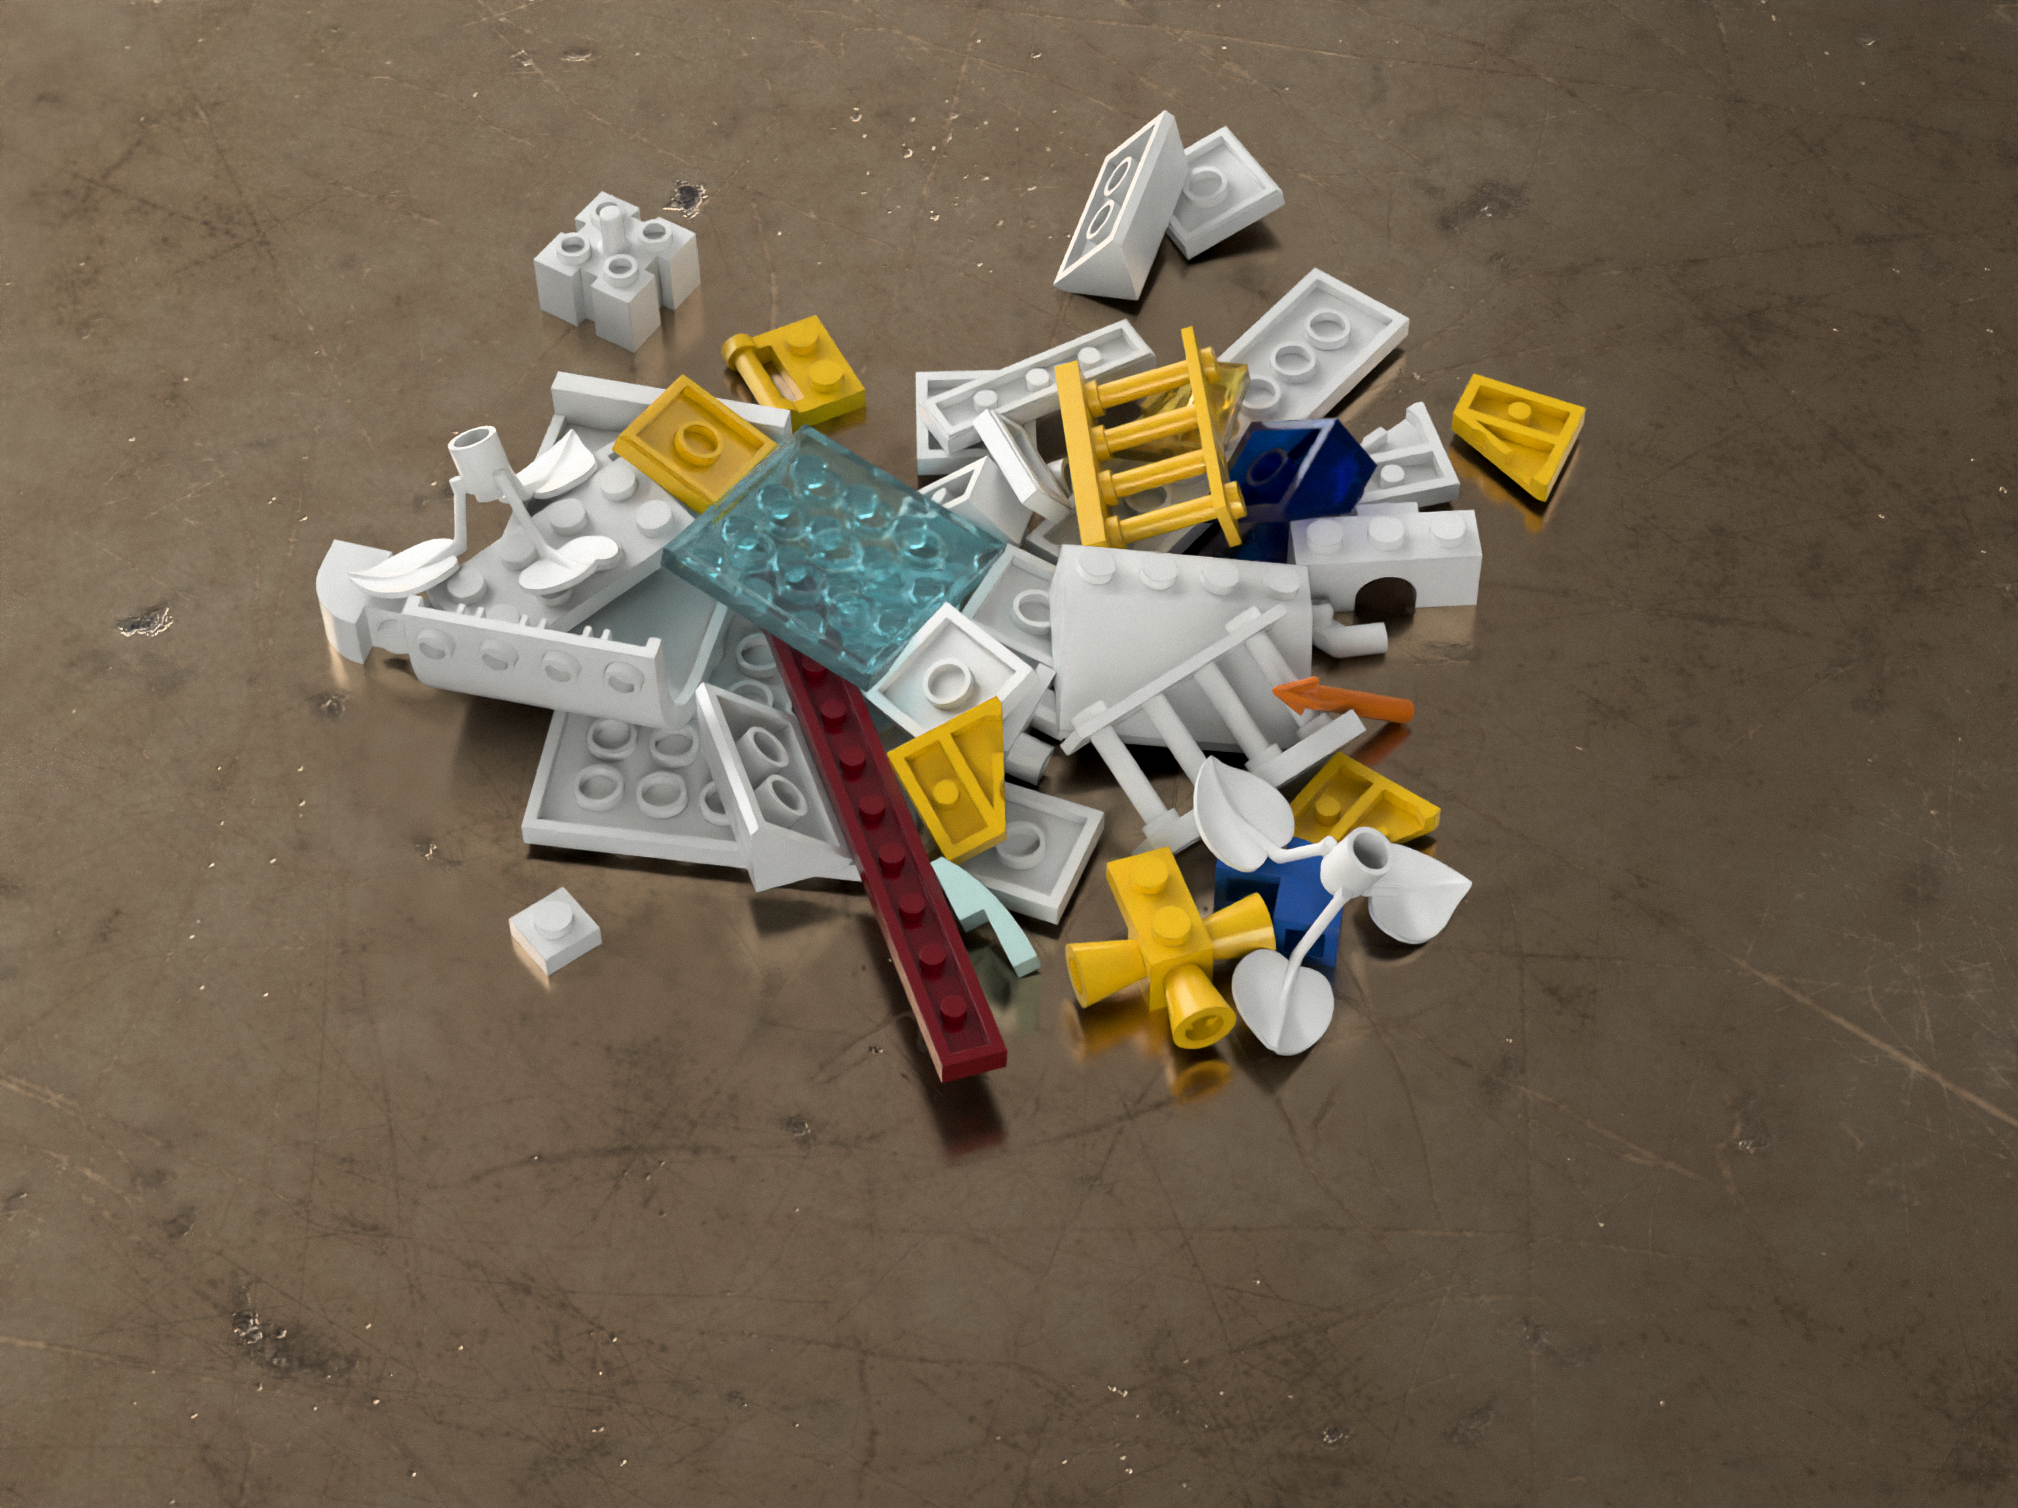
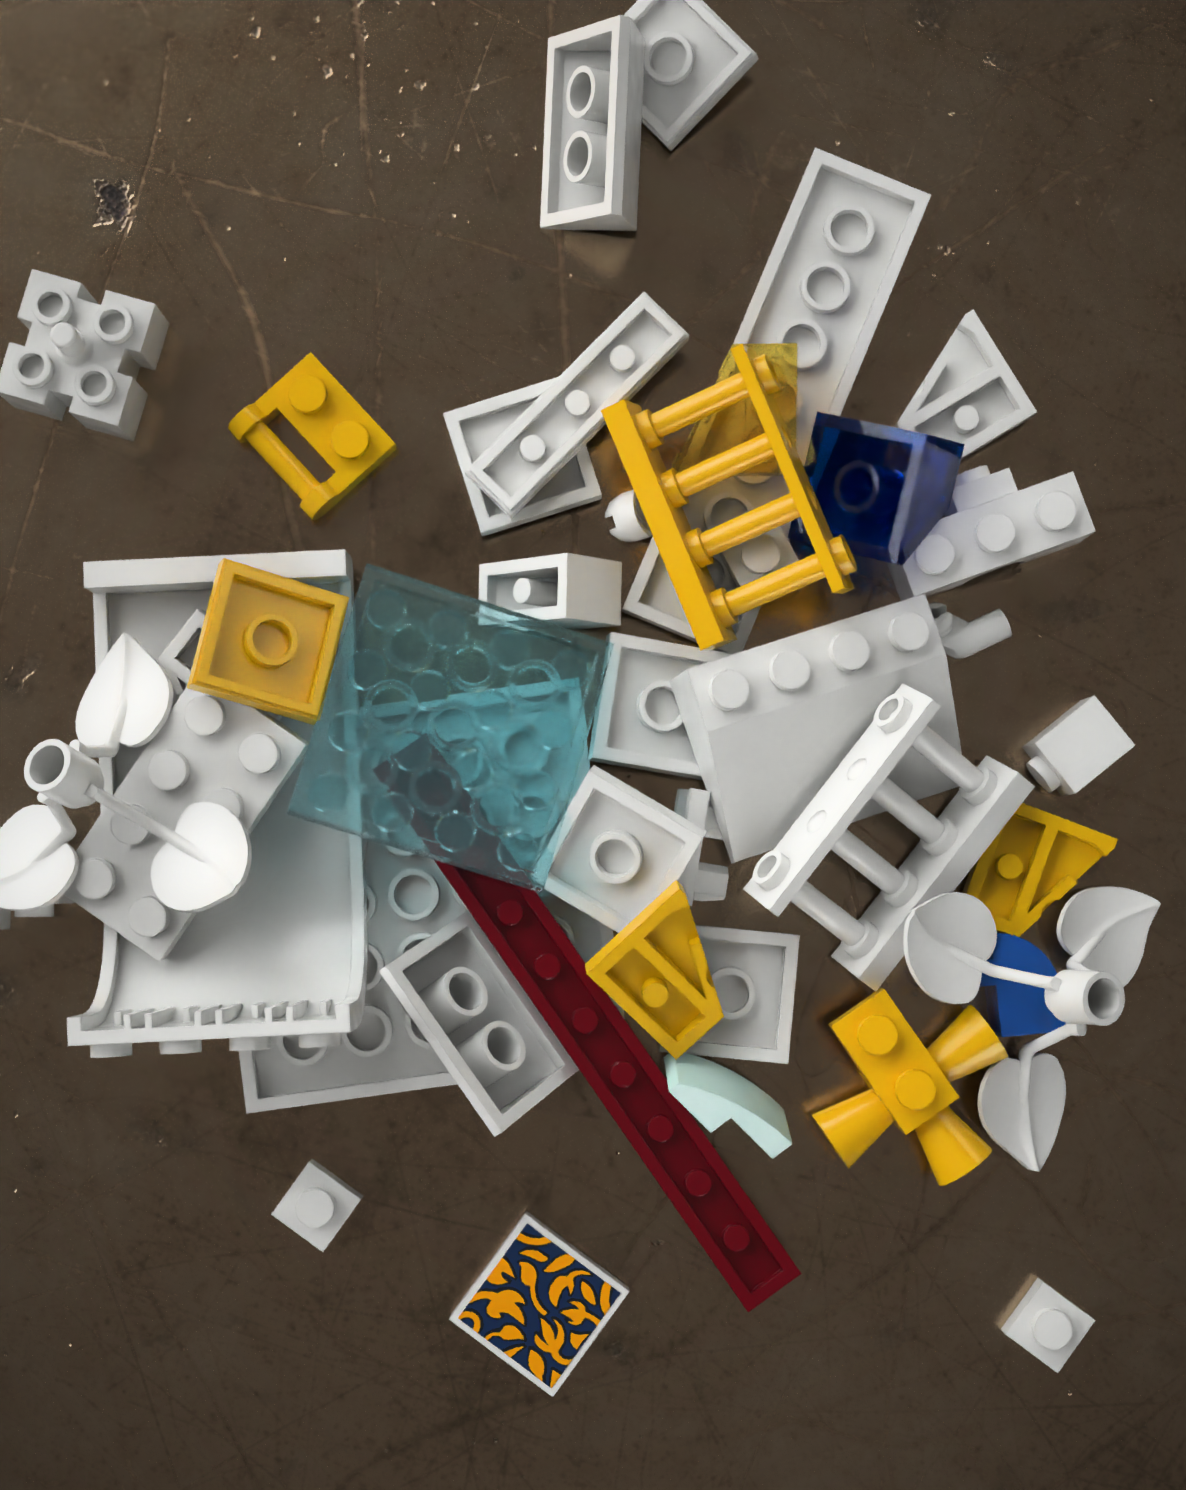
camera: 20 degrees left, 35 degrees up
white tile [972,408,1072,524] -> none
orange piece [1272,676,1415,724] -> none
yellow wing [1451,373,1586,502] -> none
none -> tile [449,1211,630,1397]
none -> white plate [719,526,799,588]
none -> white plate [1001,1278,1096,1373]
none -> white brick [1022,695,1135,796]

